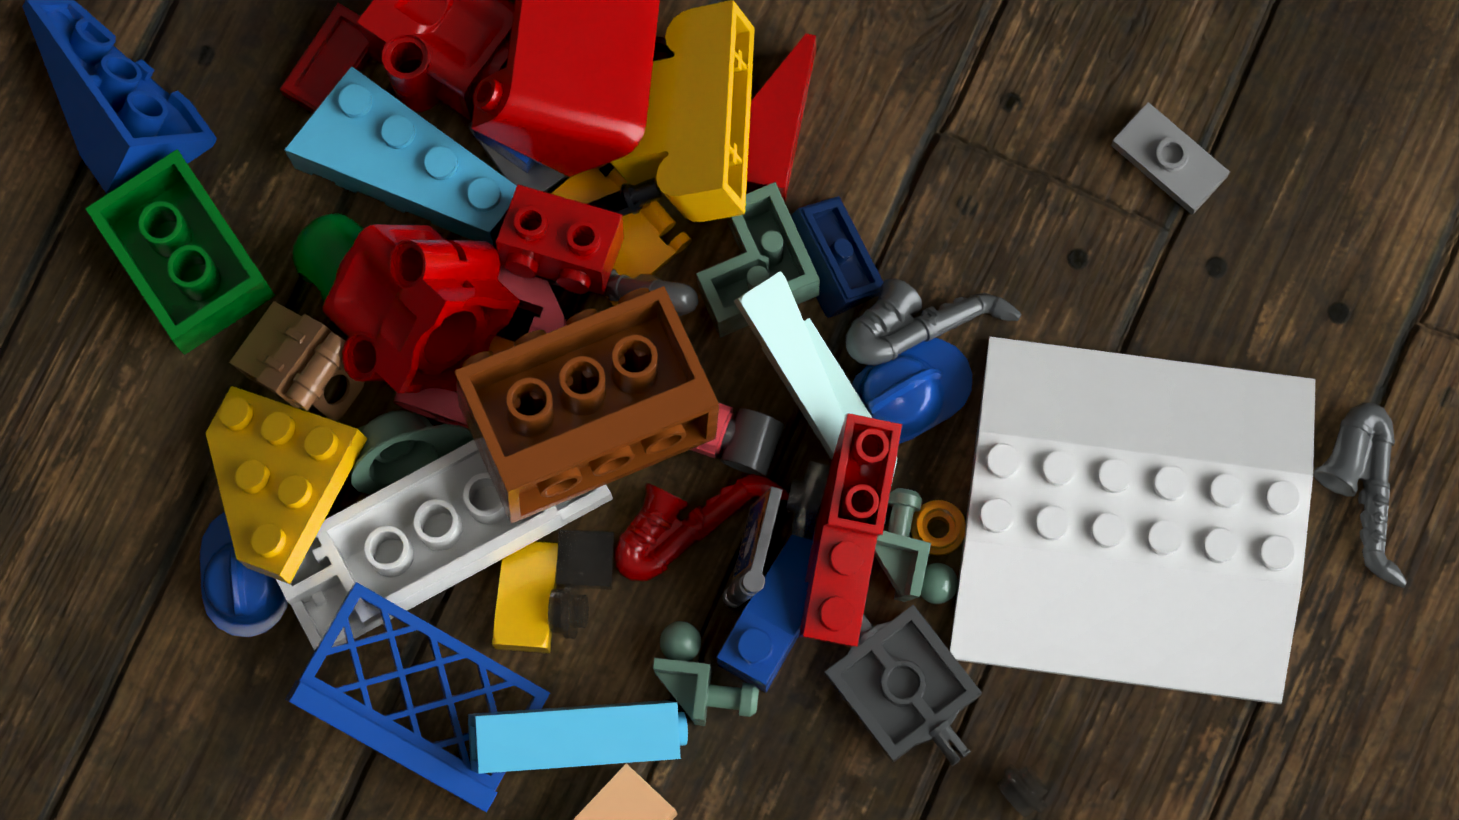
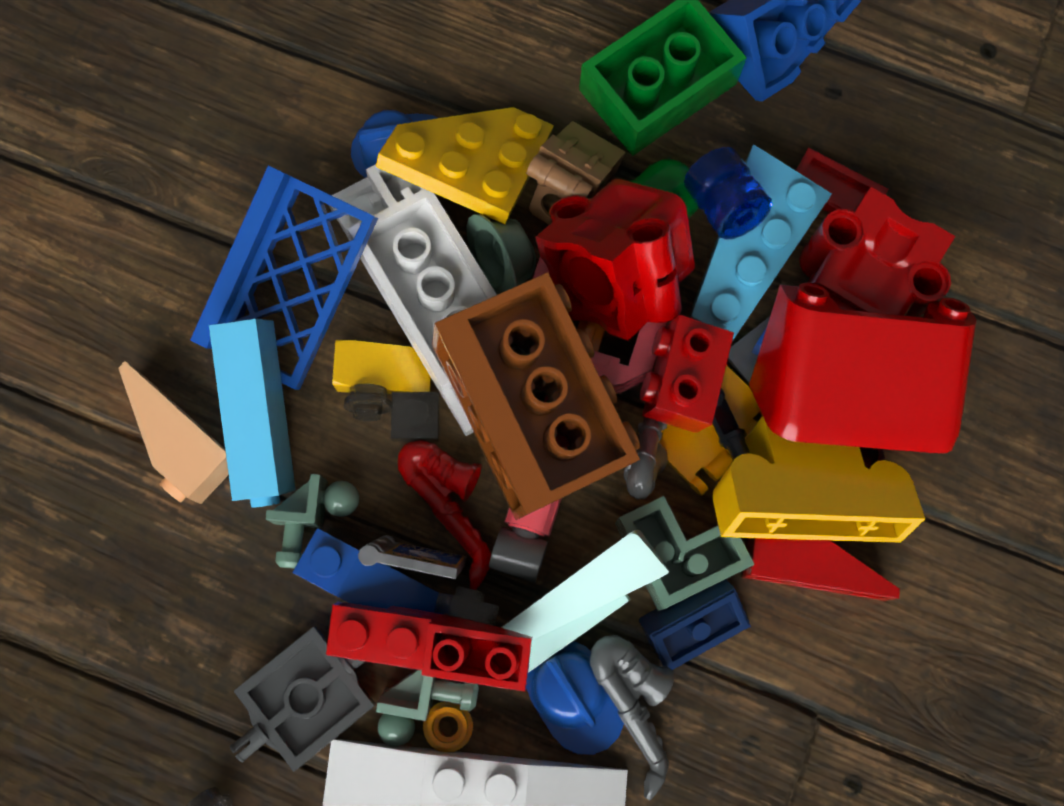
camera: 80 degrees right, 0 degrees up
none -> clear blue wheel [684,147,773,240]

